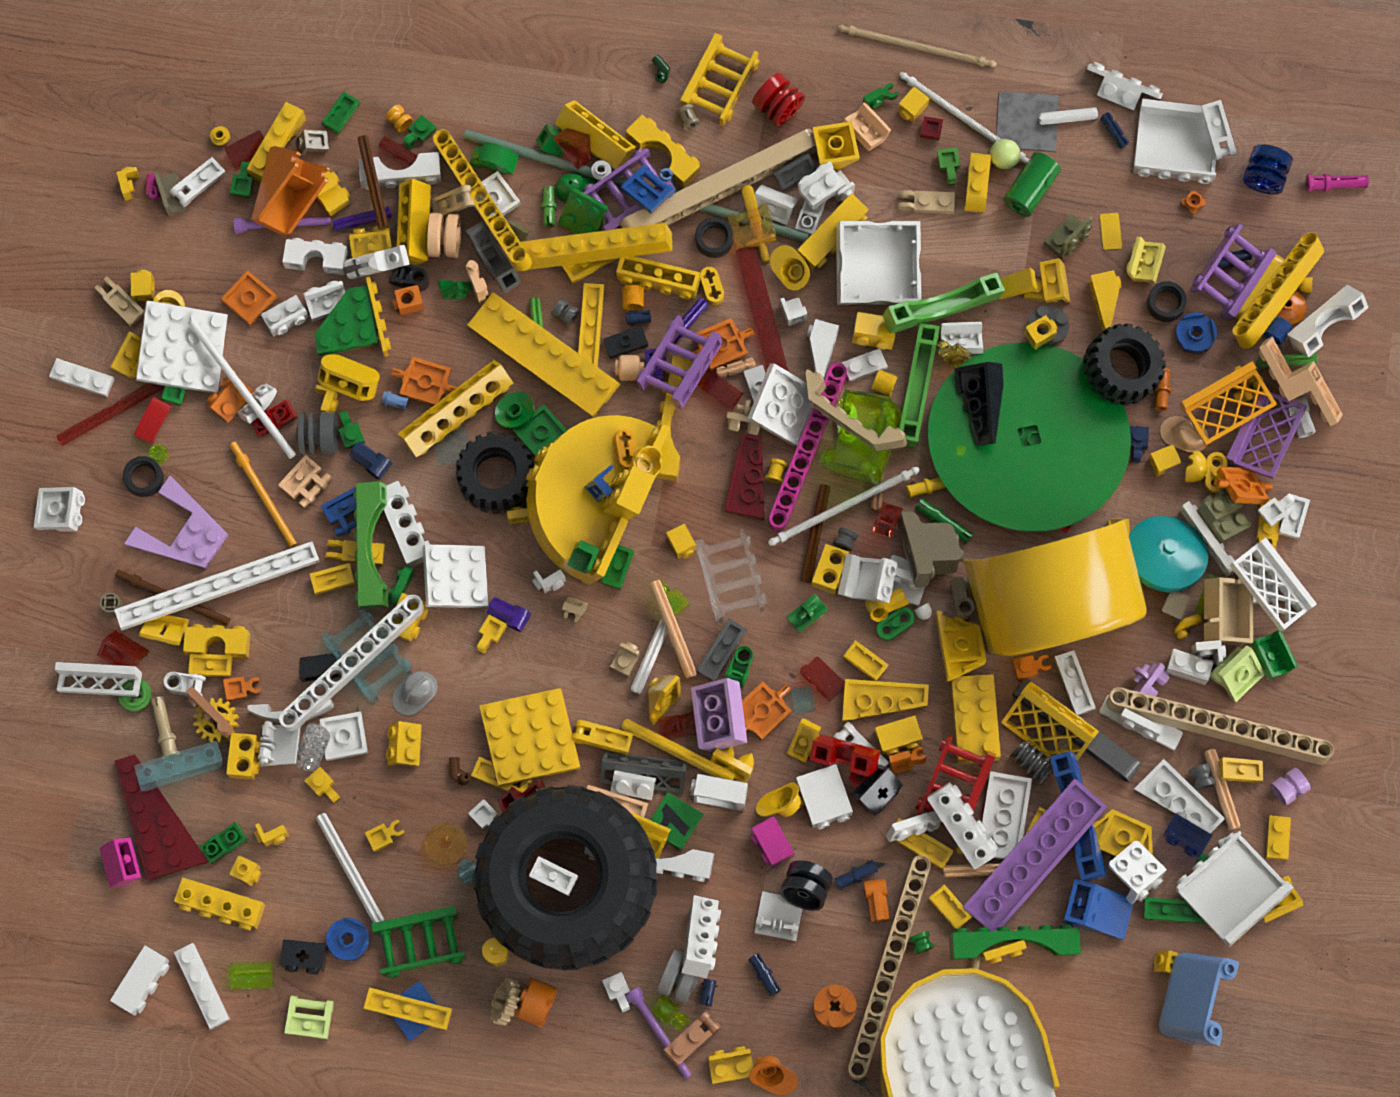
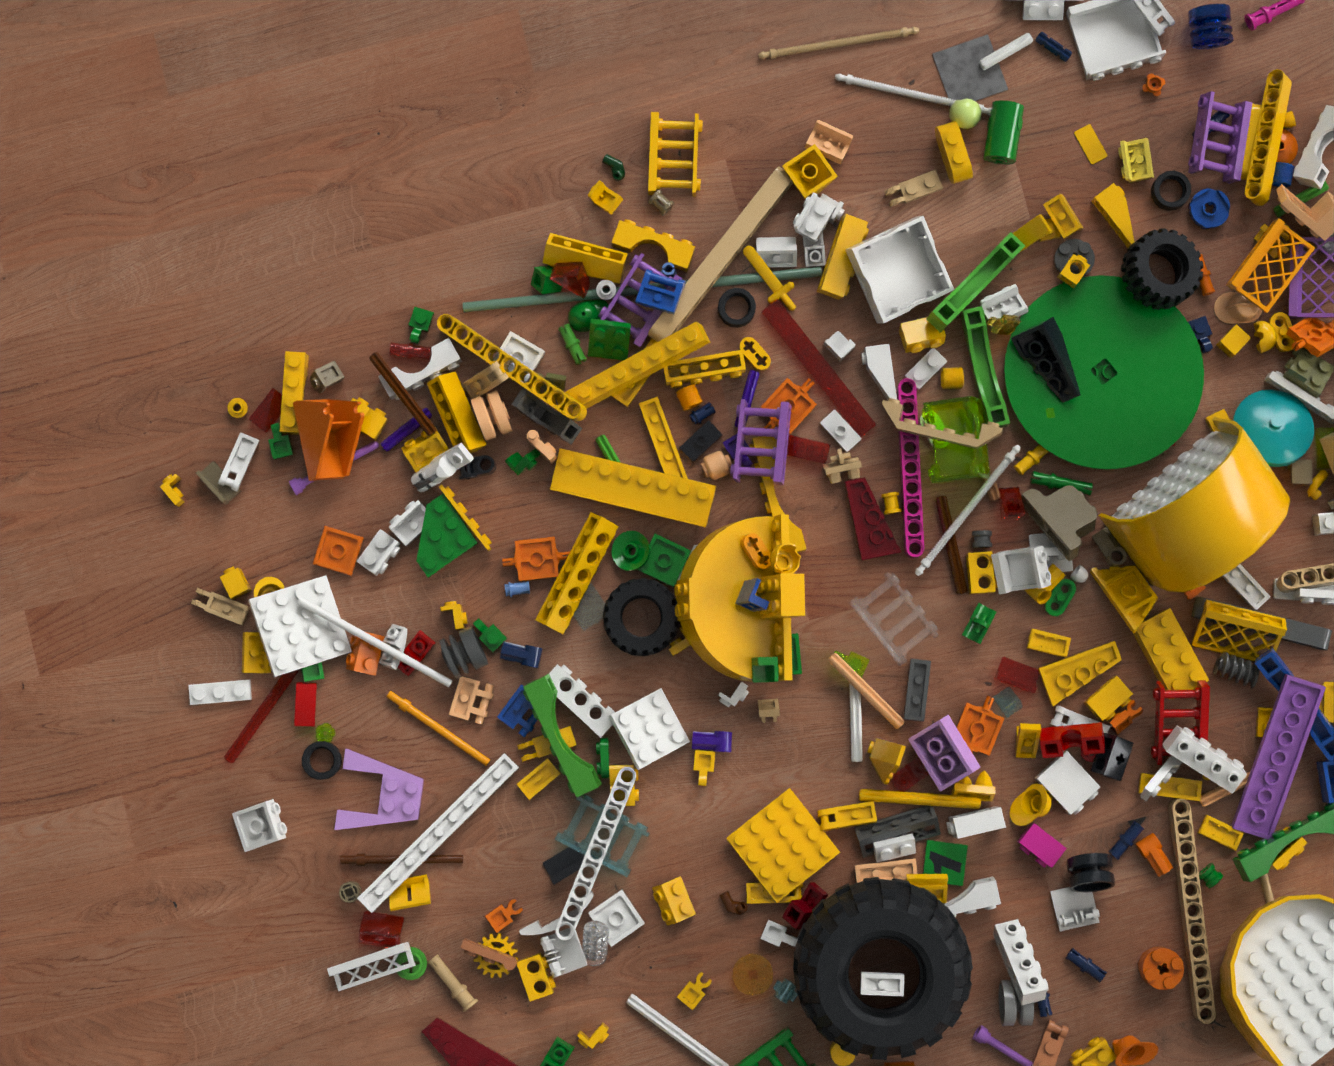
camera: 25 degrees left, 10 degrees up
clear light blue fence [135,741,223,792] -> none
dark pink arm [145,174,161,200] -> none
white piece [164,672,206,697] -> none
yellow arch [183,624,251,659] -> none
yellow plate [188,654,233,677] -> none
white arch [282,238,348,275] -> none
yellow plate [304,767,340,803] -> none
yellow brick [317,354,380,401] -> none
green plate [321,91,361,135] -> none
light orange wheel [385,104,413,133] -> none
orange brick [392,285,424,316] -> none
light grey piece [392,671,438,716] -> none
green brick [470,142,519,175] -> none
dark grey wheel [551,298,579,326] -> none
white plate [602,972,630,1013] -> none
tan bracket [610,642,640,677] -> none
clear neon green plate [651,995,691,1031] -> none
yellow brick [666,523,696,559] -> none
light nougat axle [716,358,756,379] -> none
green piece [724,646,753,688] -> none
clear yellow plate [728,203,777,250] -> none
white plate [747,363,813,446] -> none
red wheel [752,72,805,127] -> none
yellow piece [770,245,810,291] -> none
dark grey plate [773,152,817,190] -> none
green plate [863,83,899,109] -> none
yellow brick [898,87,929,123] -> none
dark red plate [920,116,943,141] -> none
bright green plate [937,147,960,185] -> none
white plate [982,771,1032,860] -> none
olive bracket [1044,213,1093,259] -> none
lavender hips [1133,663,1170,697] -> none
none -> yellow bracket [588,180,623,215]

